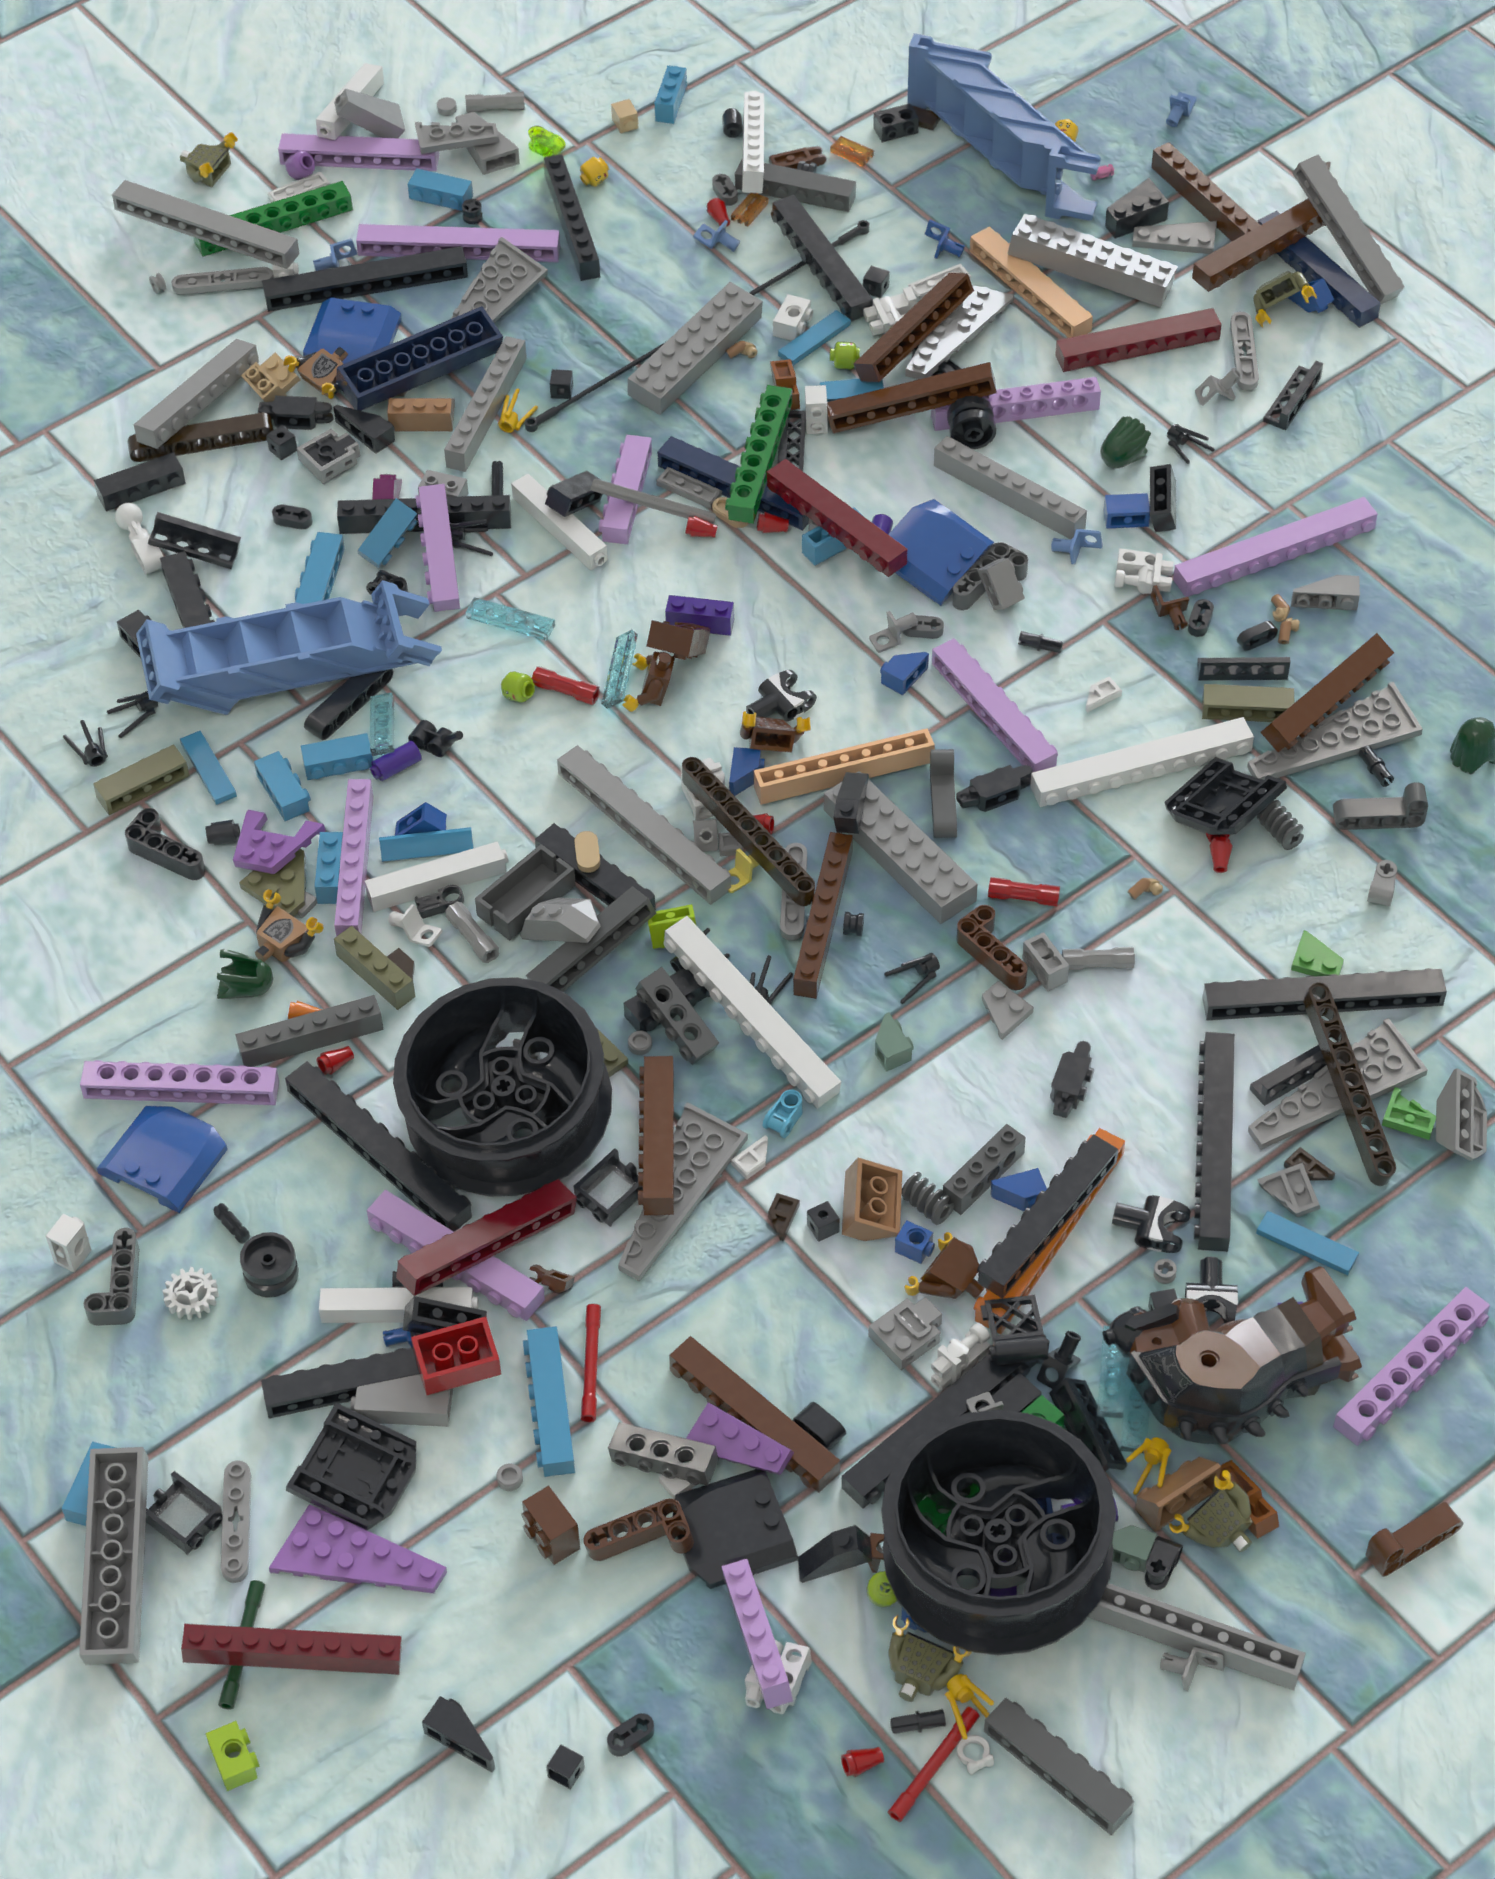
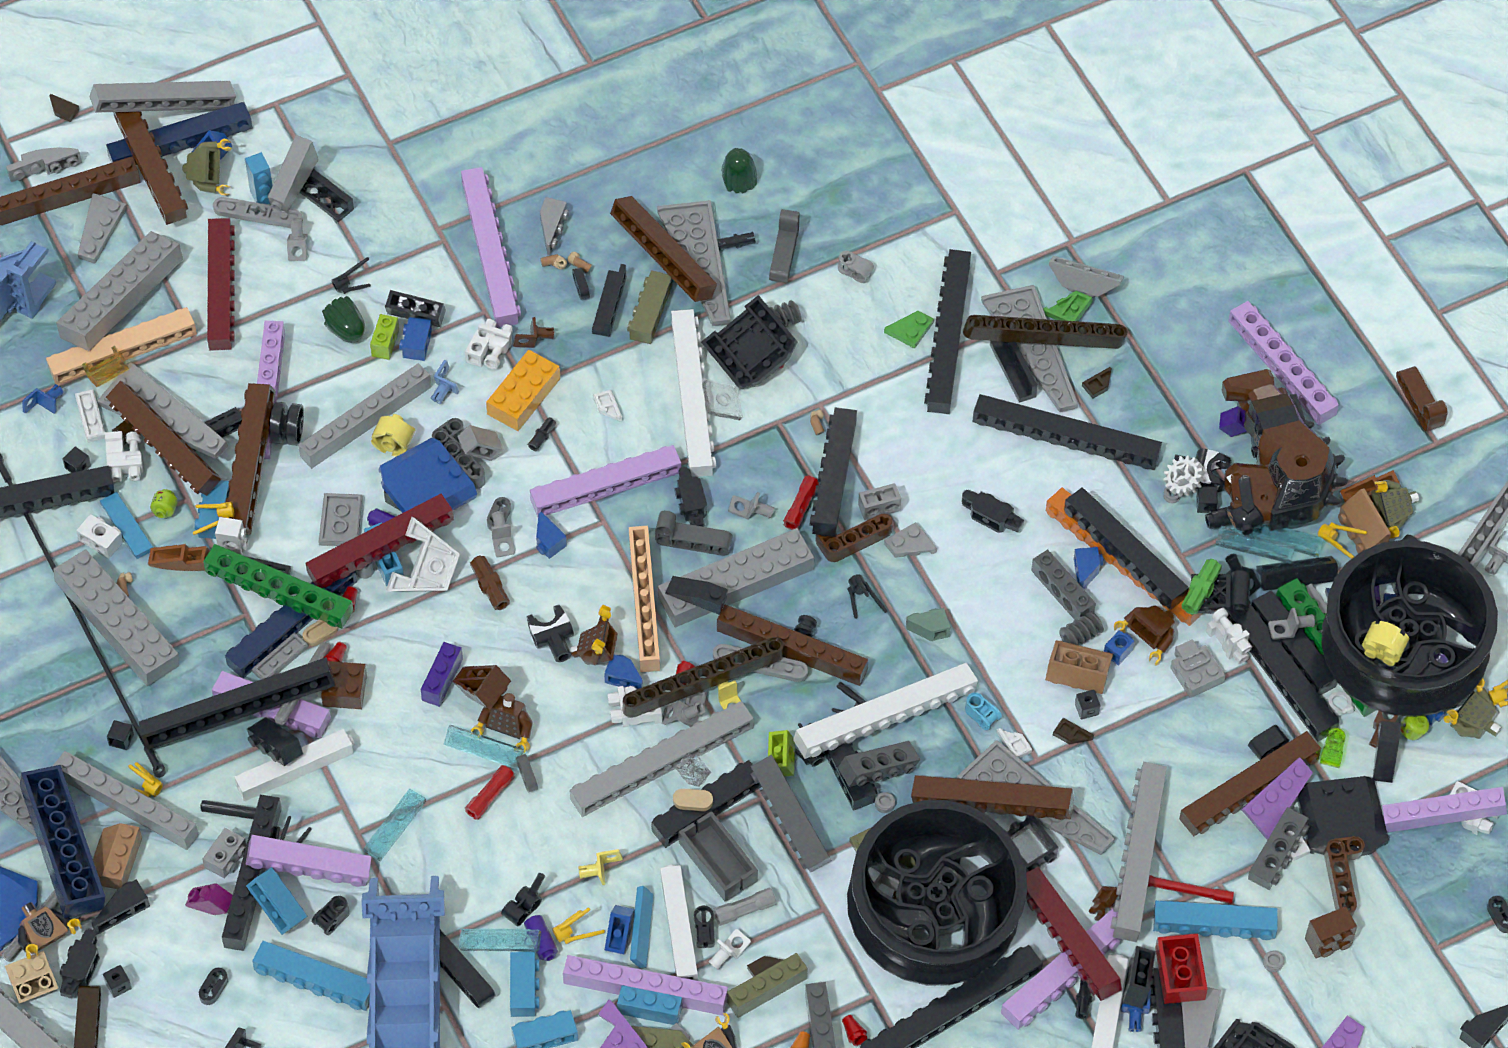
camera: 80 degrees left, 5 degrees up
piece [297,429,360,483] -> none
lime head [501,671,535,703] -> none
light grey wedge [520,898,601,943] -> none
light grey axle [1062,947,1135,970] -> none
black wedge [1105,178,1169,238] -> none
black connector [1112,1195,1191,1253] -> none
black beam [1188,599,1214,637] -> none
red cone [1209,837,1233,873] -> none
dark azure tile [1256,1211,1359,1276] -> none
light grey wing [1258,1163,1321,1217] -> none
none -> light grey slope [6,147,82,182]
none -> clear yellow panel [82,346,129,387]
none -> black brick [139,657,336,750]
none -> yellow plant [193,502,234,535]
none -> dark azure brick [245,152,273,205]
none -> light grey slope [268,135,319,212]
none -> light grey tile [319,493,363,546]
none -> reddish brown brick [321,661,367,710]
none -> lime brick [370,314,399,360]
none -> light yellow brick [371,414,416,457]
none -> white wing [386,517,460,591]
none -> reddish brown piece [470,555,510,611]
none -> light orange brick [486,349,560,431]
none -> dark grey beam [516,754,538,793]
none -> yellow plant [552,908,605,944]
none -> light yellow bracket [578,849,623,885]
none -> clear brick [675,753,711,787]
none -> clear tile [702,380,743,421]
none -> light grey bracket [728,492,774,519]
none -> black brick [809,407,857,537]
none -> light grey brick [1110,761,1167,942]
none -> white gear [1163,455,1205,497]
none -> bright green piece [1181,559,1222,615]
none -> clear neon green piece [1320,728,1345,768]
none -> light yellow brick [1362,621,1409,666]

